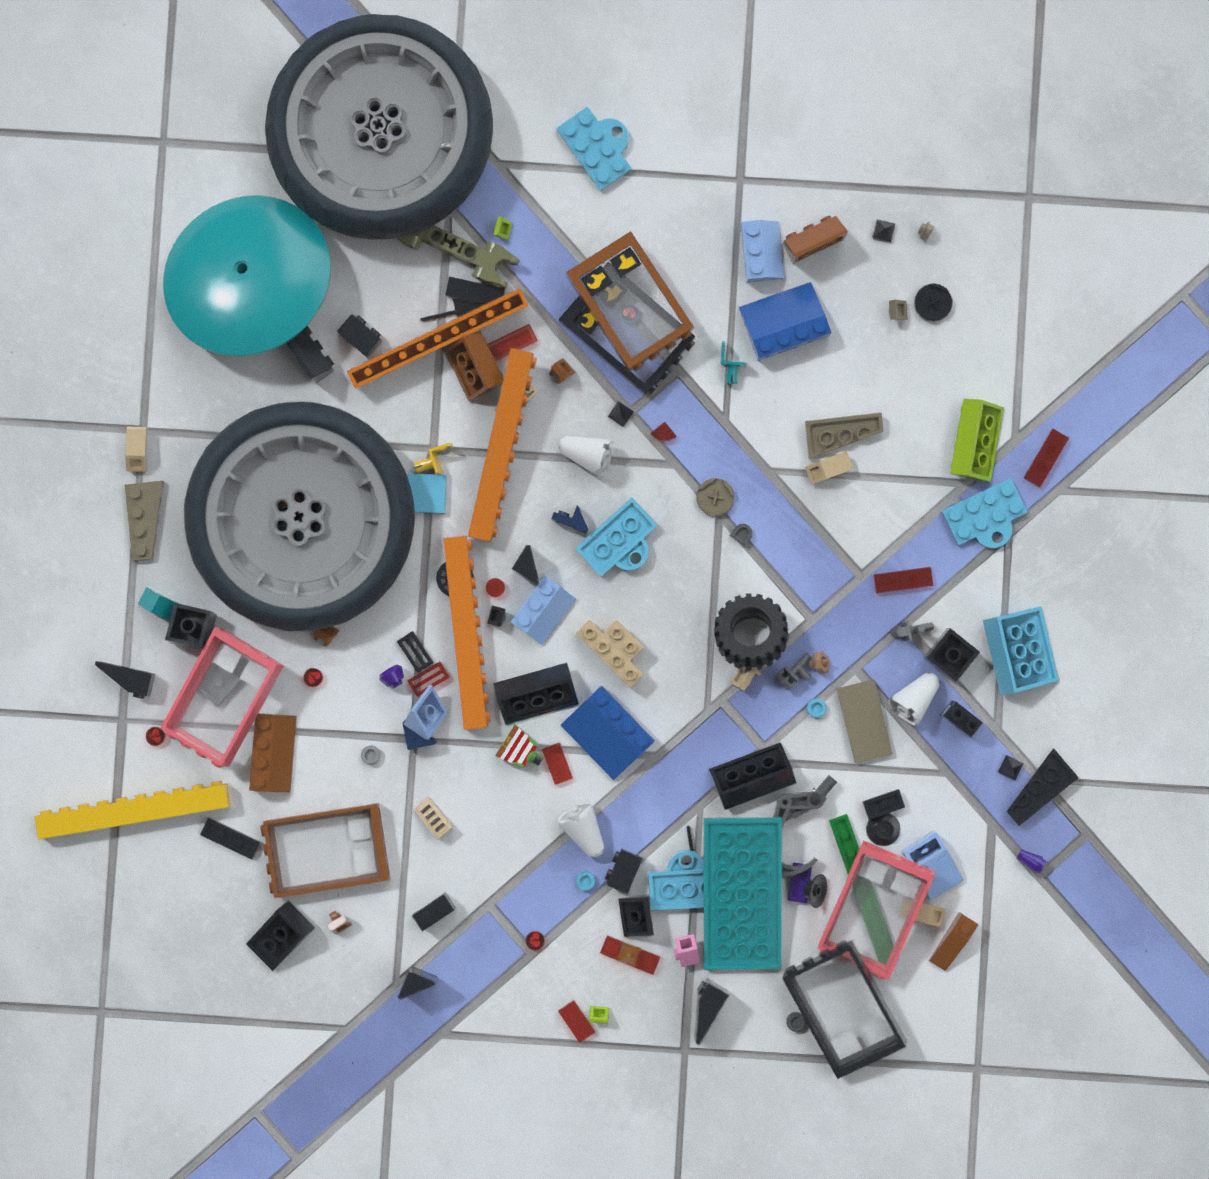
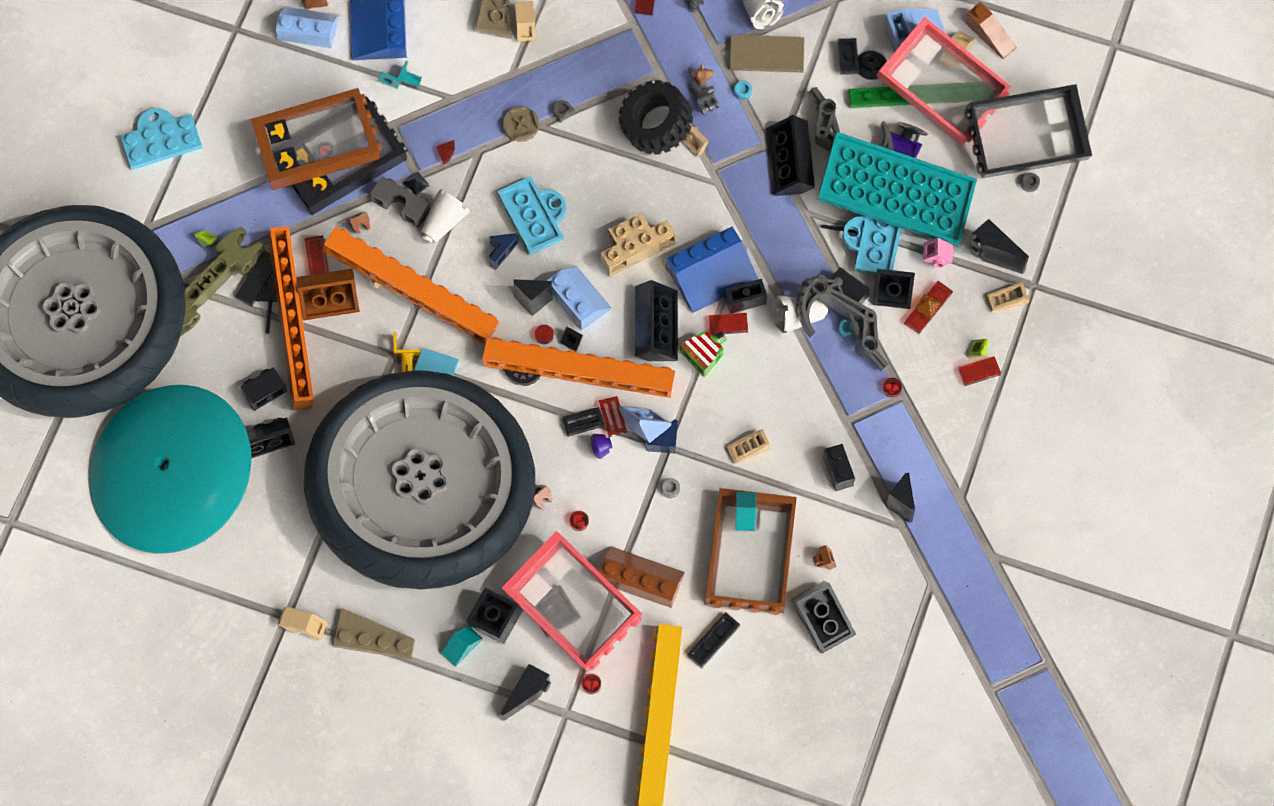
camera: 75 degrees left, 20 degrees down
none -> dark grey arch [370,176,430,228]
none -> black brick [725,279,767,314]
none -> teal slope [735,492,756,532]
none -> dark grey piece [796,274,889,371]
none -> tan slope [987,282,1029,312]

